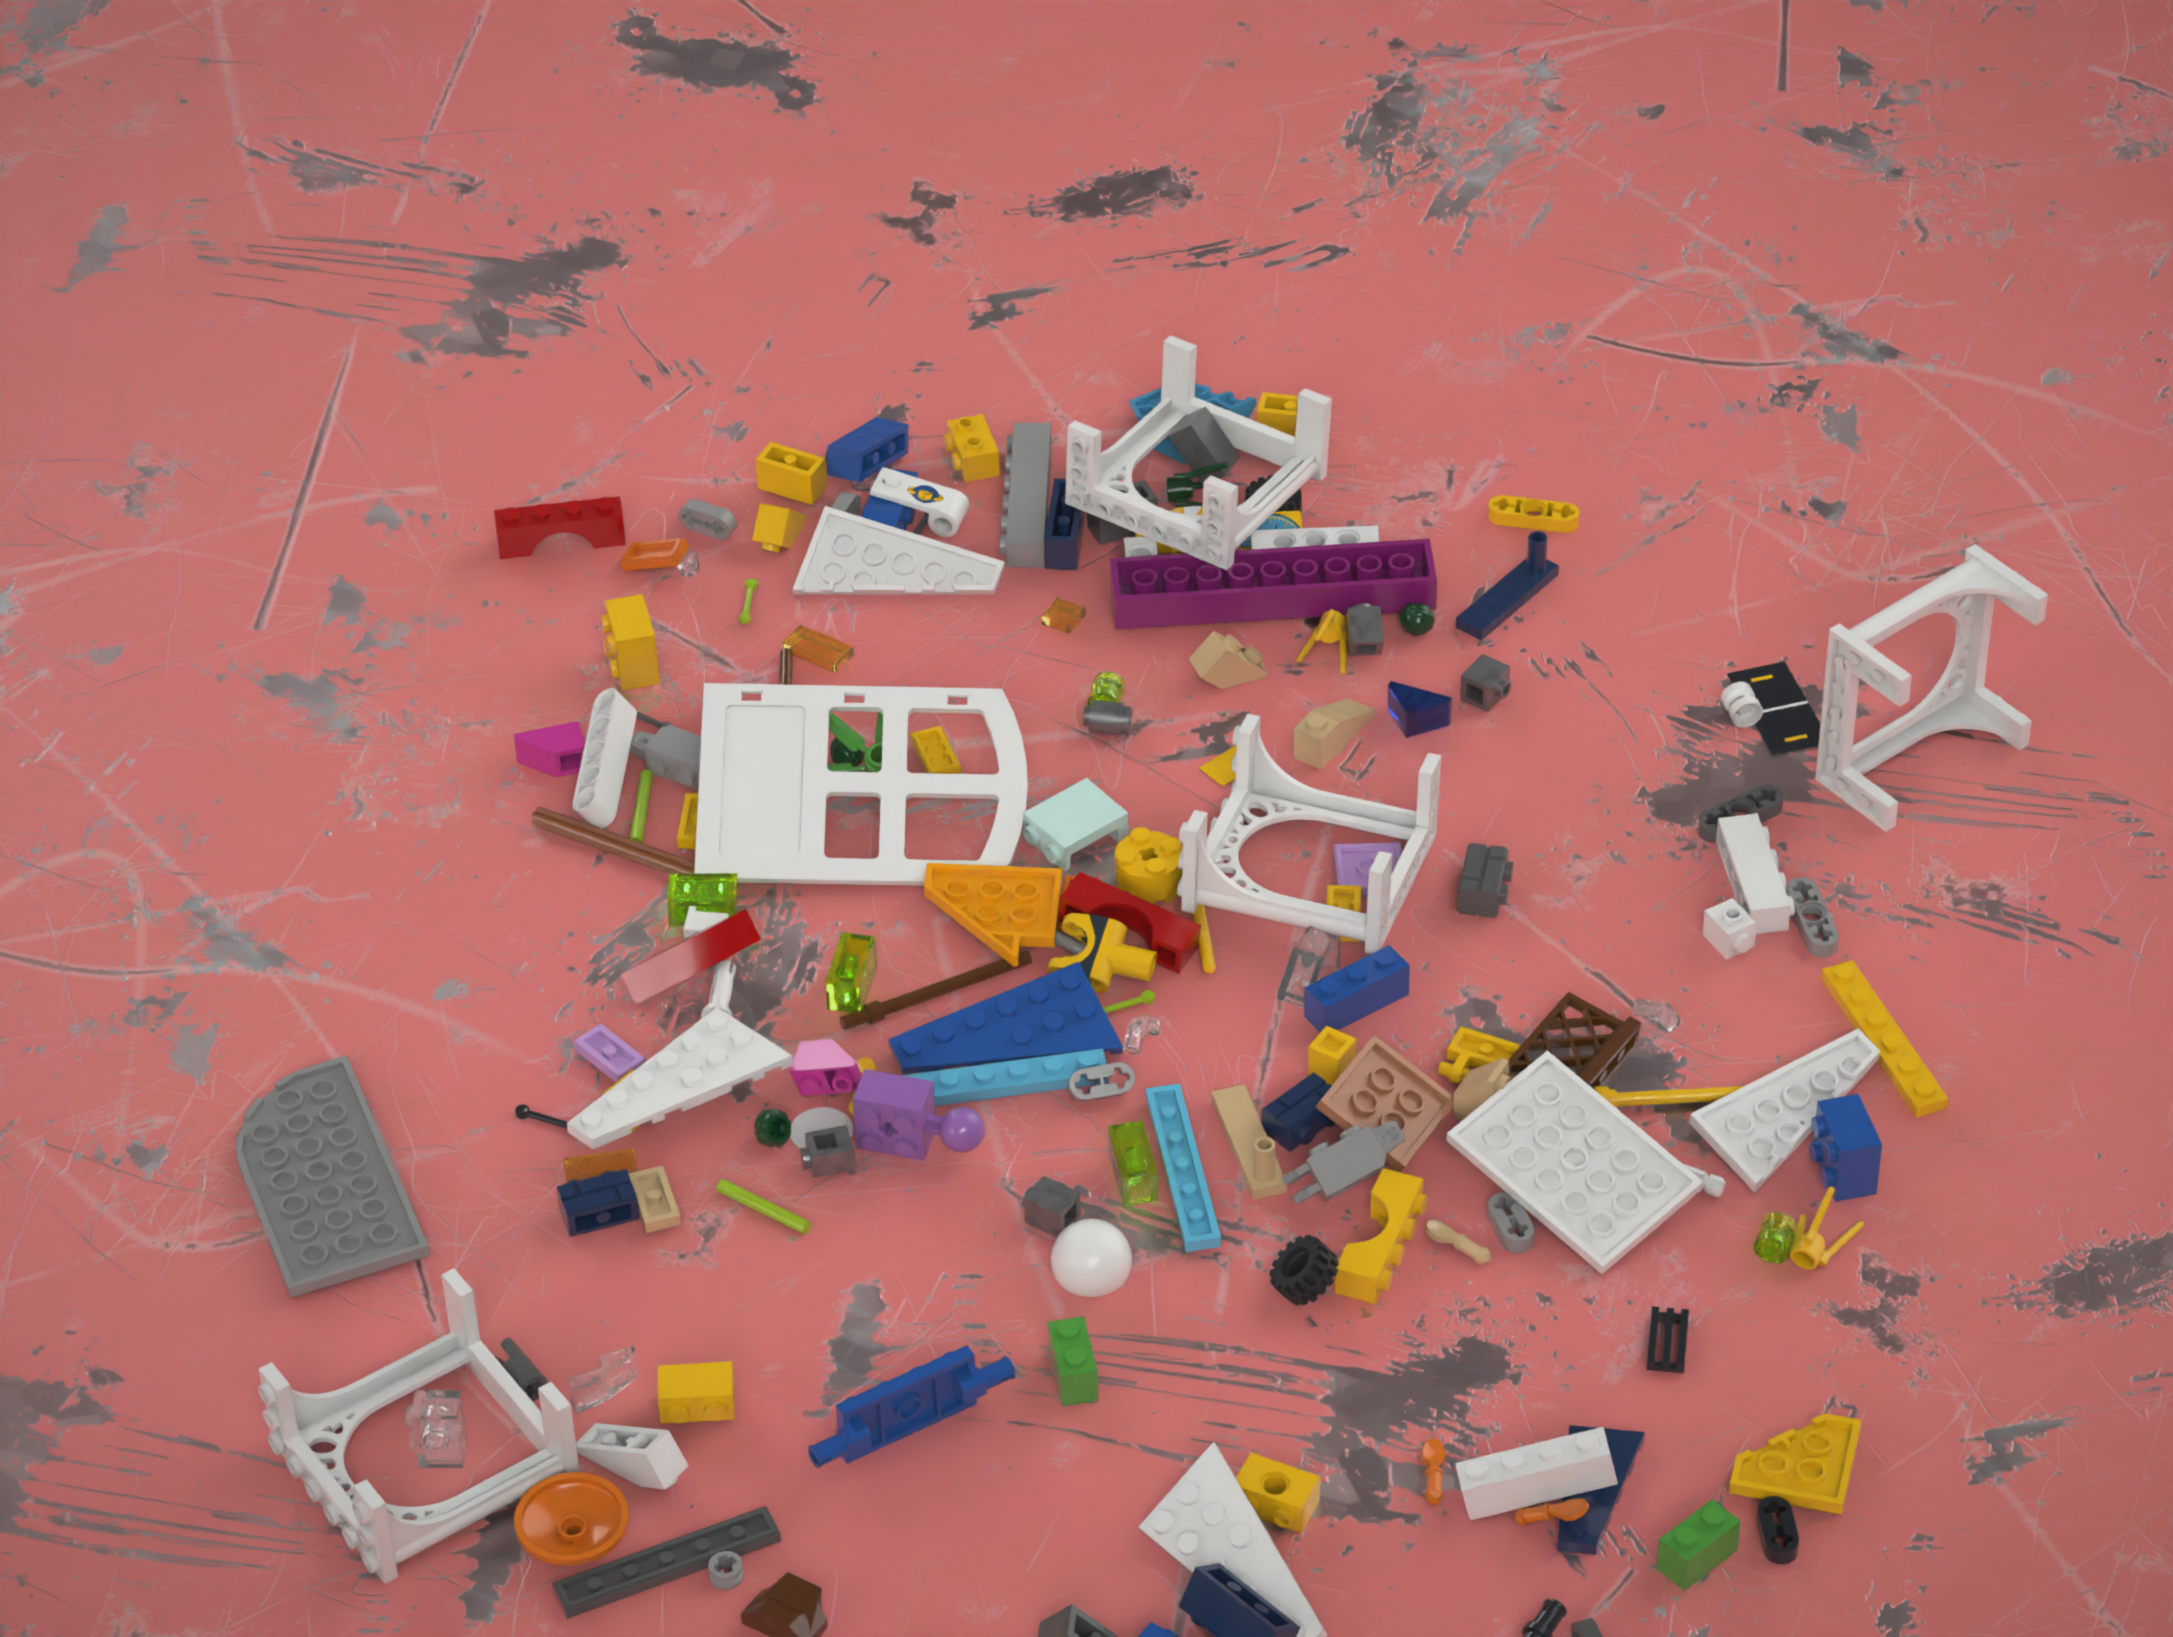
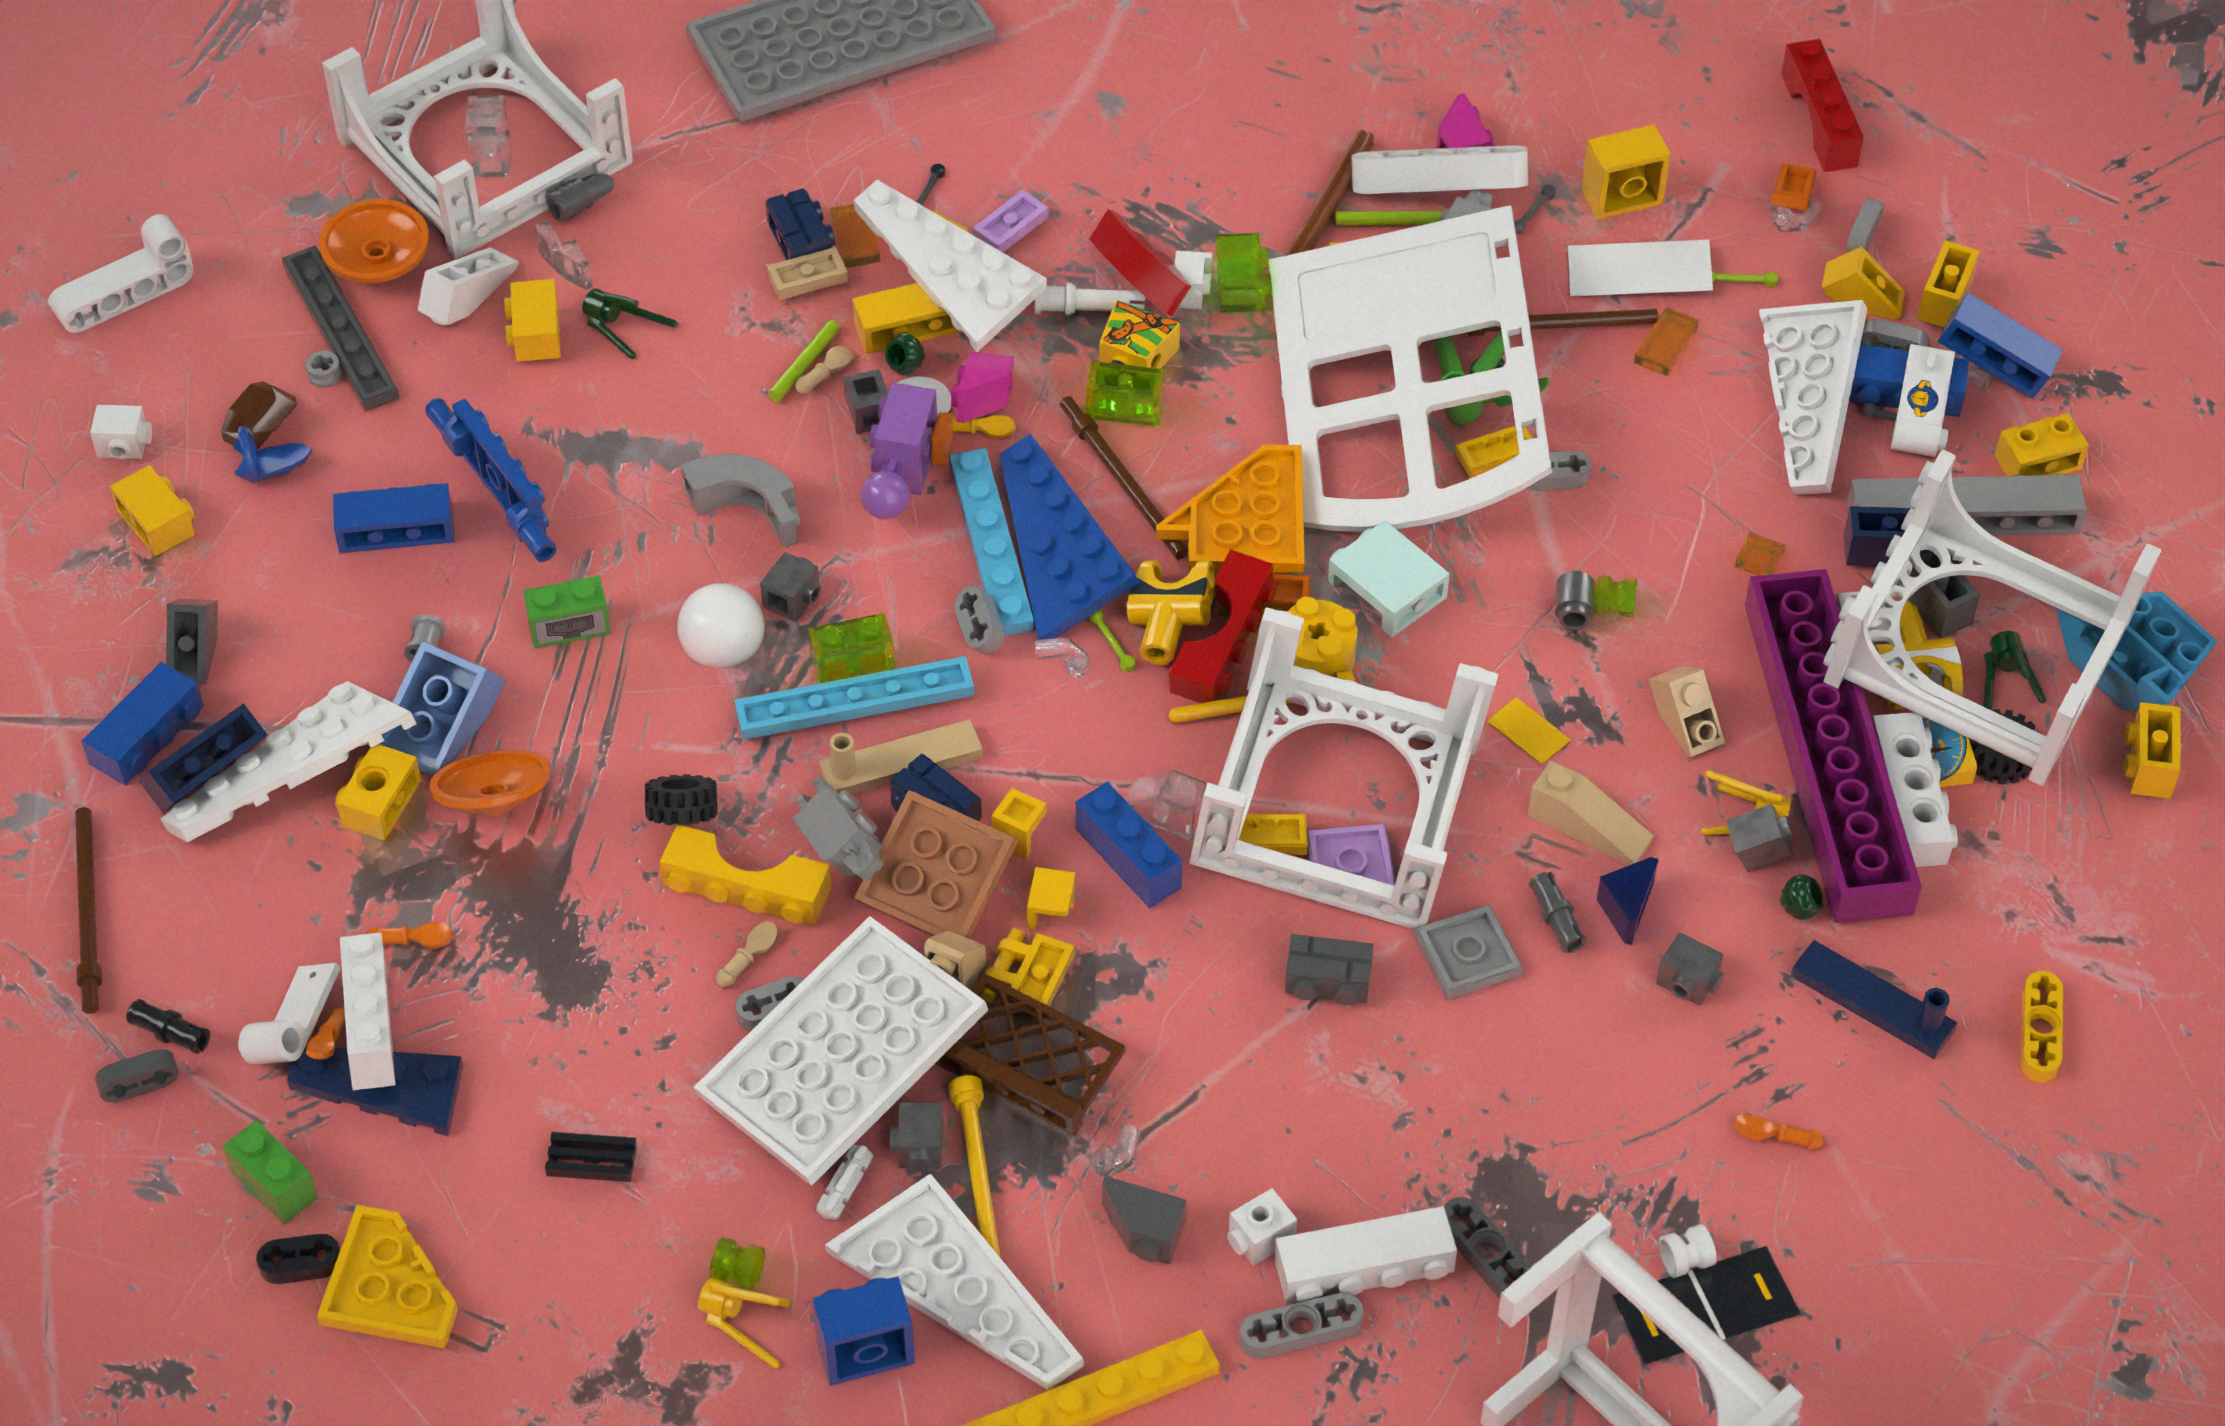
camera: 85 degrees right, 10 degrees up
dark grey brick [1168,407,1240,486] -> none
none -> blue piece [233,425,312,483]
none -> white door [238,963,341,1065]
none -> blue brick [333,483,454,553]
none -> medium blue slope [379,641,506,776]
none -> light grey bush [404,614,446,662]
none -> orange dish [430,750,551,817]
none -> dark green plant [582,288,678,359]
none -> light grey arch [681,454,801,548]
none -> tan piece [795,346,853,394]
none -> yellow brick [852,283,962,354]
none -> flat silver brick [890,1102,943,1172]
none -> yellow panel [1027,867,1076,930]
none -> torso [1099,300,1180,372]
none -> dark grey slope [1102,1176,1187,1264]
none -> light grey tile [1414,904,1523,1000]
none -> light grey beam [1527,451,1592,491]
none -> dark grey pin [1529,871,1587,953]
none -> white sticker [1568,240,1713,296]
none -> orange piece [1734,1114,1824,1150]

